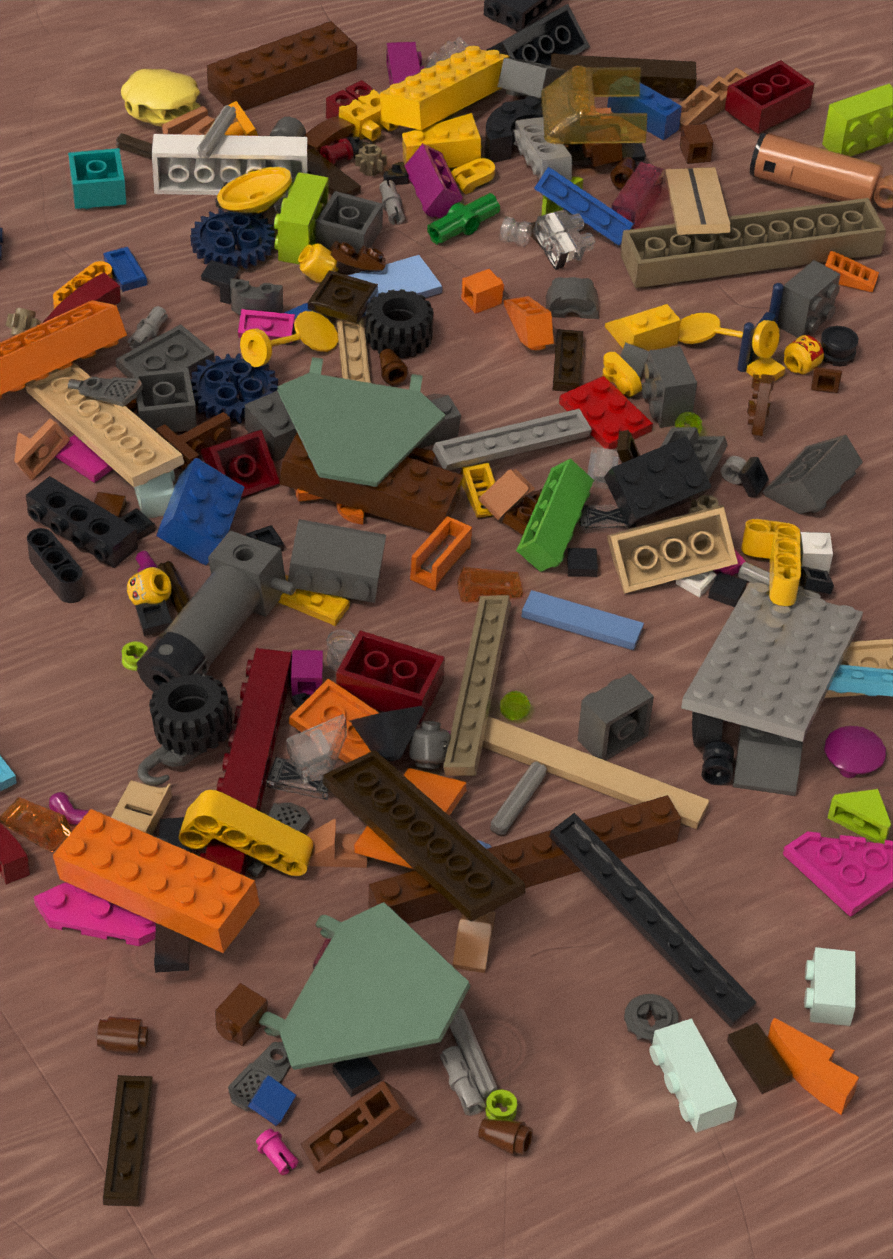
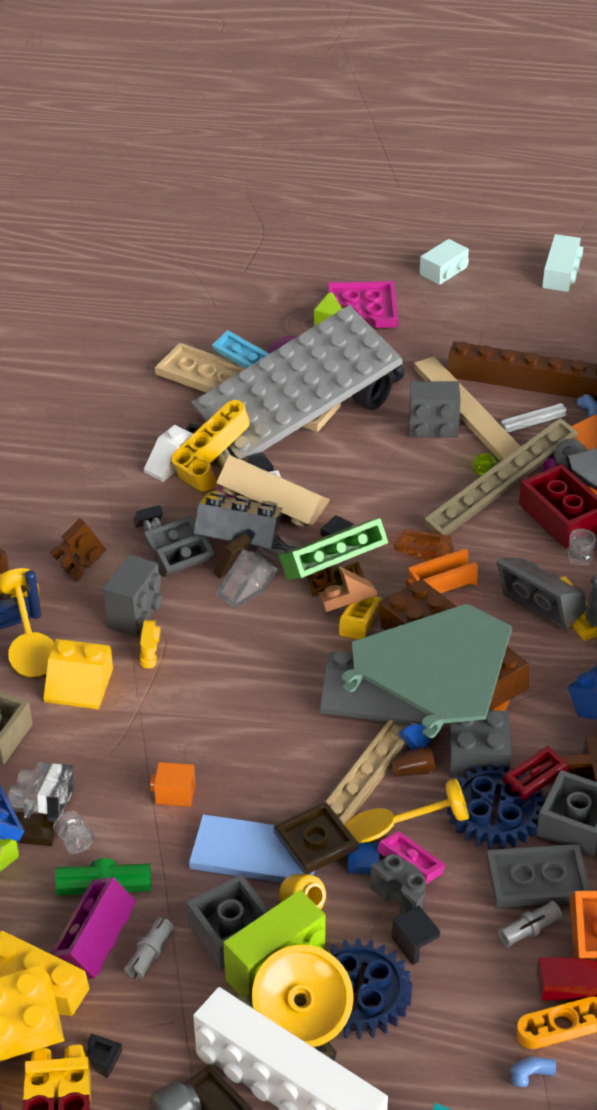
camera: 140 degrees left, 5 degrees down
blue tile [103,247,147,292] -> none
light grey axle [197,105,236,158] -> none
dark red slope [201,429,280,497] -> none
black tile [245,525,284,552] -> none
reddish brown slope [304,116,356,154] -> none
dark brown tile [307,149,361,196] -> none
dark red bush [320,138,354,165] -> none
reddish brown slope [330,240,386,270] -> none
dark tan gear [355,144,387,176] -> none
black tyre [366,289,434,358] -> none
reddish brown cone [379,349,408,385] -> none
black tile [383,162,408,186] -> none
light grey plate [432,409,592,470] -> none
yellow plate [451,158,495,195] -> none
orange slope [503,296,554,350] -> none
medium blue tile [521,590,644,650] -> none
dark grey cylinder [546,277,599,319] -> none
black plate [549,813,757,1027] -> none
dark brown tile [552,329,583,392] -> none
red plate [559,376,653,452] -> none
dark grey tile [620,342,649,378] -> none
dark grey gear [624,994,679,1044] -> none
dark brown tile [727,1022,793,1094] -> none
dark grey slope [763,435,863,514] -> none
orange slope [768,1017,859,1115] -> none
none -> dark red tile [503,746,568,801]
none -> medium blue arm [509,1056,556,1087]

